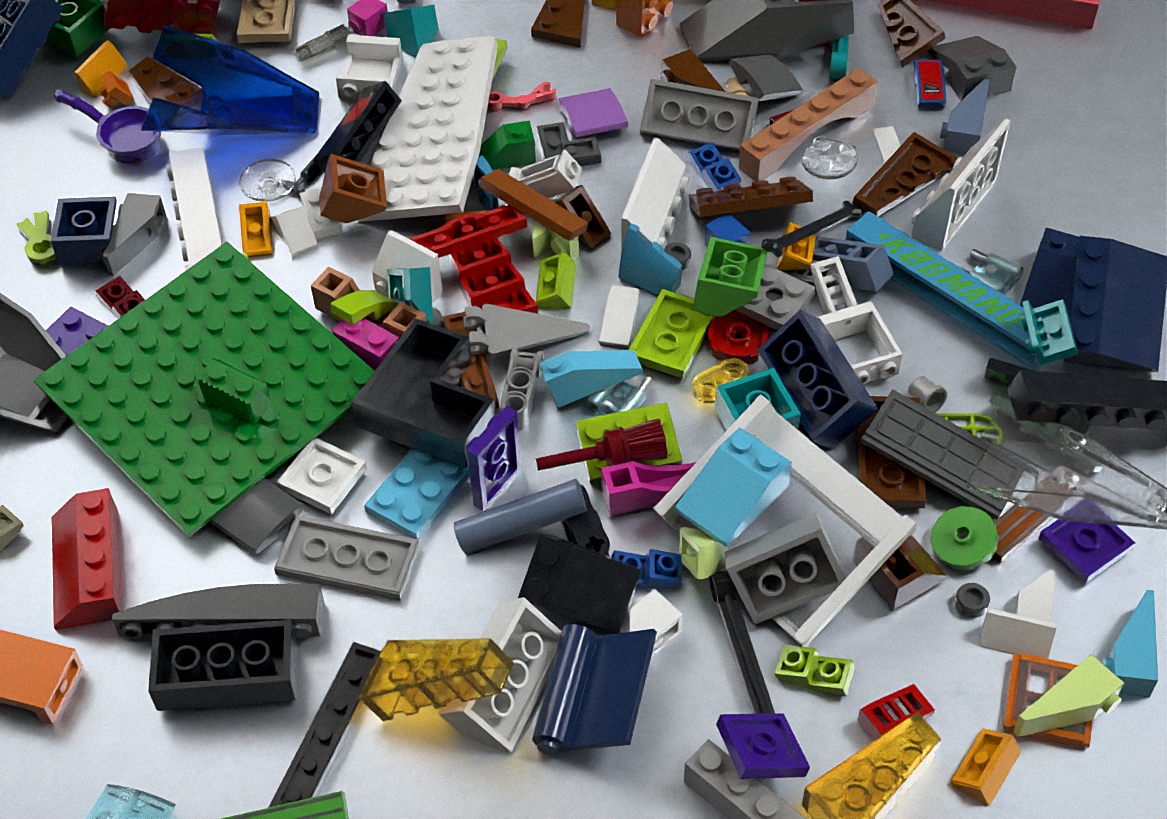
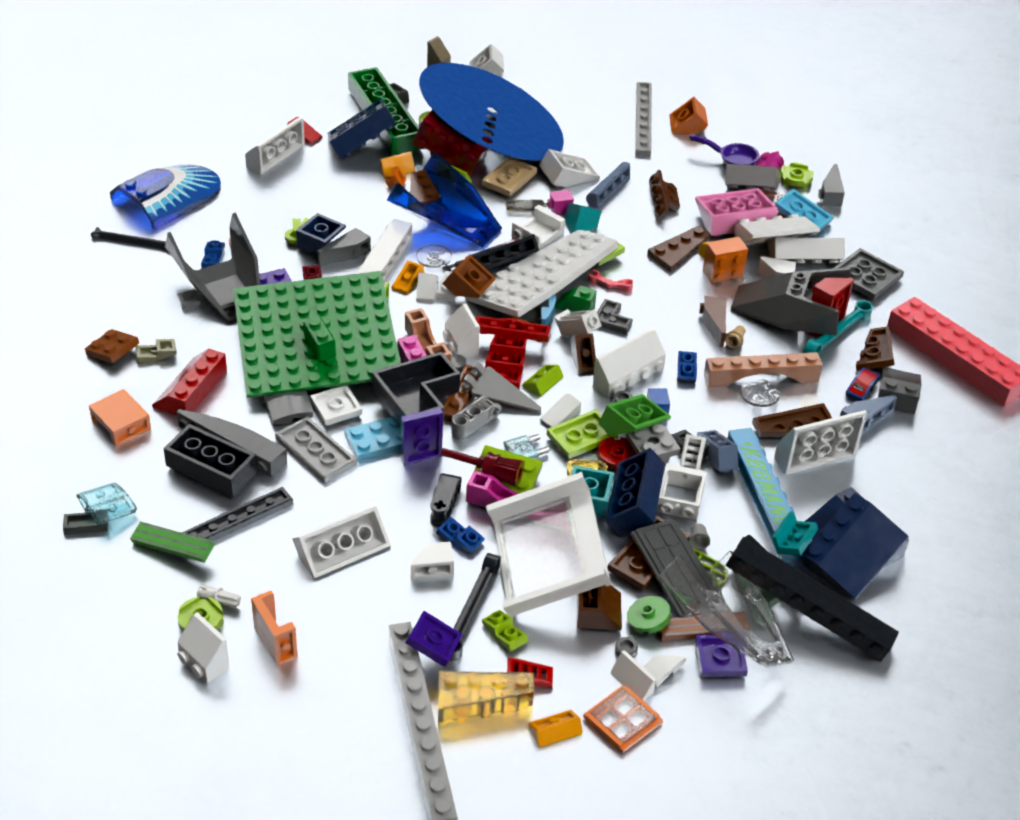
camera: 30 degrees right, 10 degrees down
dark purple piece [54,90,162,164] -> none
lime slope [330,290,397,325] -> none
clear yellow wedge [359,638,514,722] -> none
teal slope [387,267,433,324] -> none
sand blue brick [454,479,587,554] -> none
dark orange tile [479,169,588,241] -> none
black slope [518,534,642,633] -> none
yellowish green slope [532,220,579,260] -> none
dark blue door [532,624,657,755] -> none
medium azure slope [540,350,644,408] -> none
medium lavender slope [559,88,628,137] -> none
dark azure slope [618,224,682,295] -> none
light grey tile [640,79,759,152] -> none
medium azure slope [675,427,792,547] -> none
yellowish green slope [679,527,727,579] -> none
reddish brown plate [688,177,813,217] -> none
light grey slope [724,512,846,625] -> none
dark grey slope [729,54,803,101] -> none
black piece [761,200,863,258] -> none
light orange slope [776,222,816,270] -> none
clear light blue piece [957,249,1024,295] -> none
yellowish green slope [1013,654,1124,737] -> none
medium azure slope [1102,590,1158,697] -> none

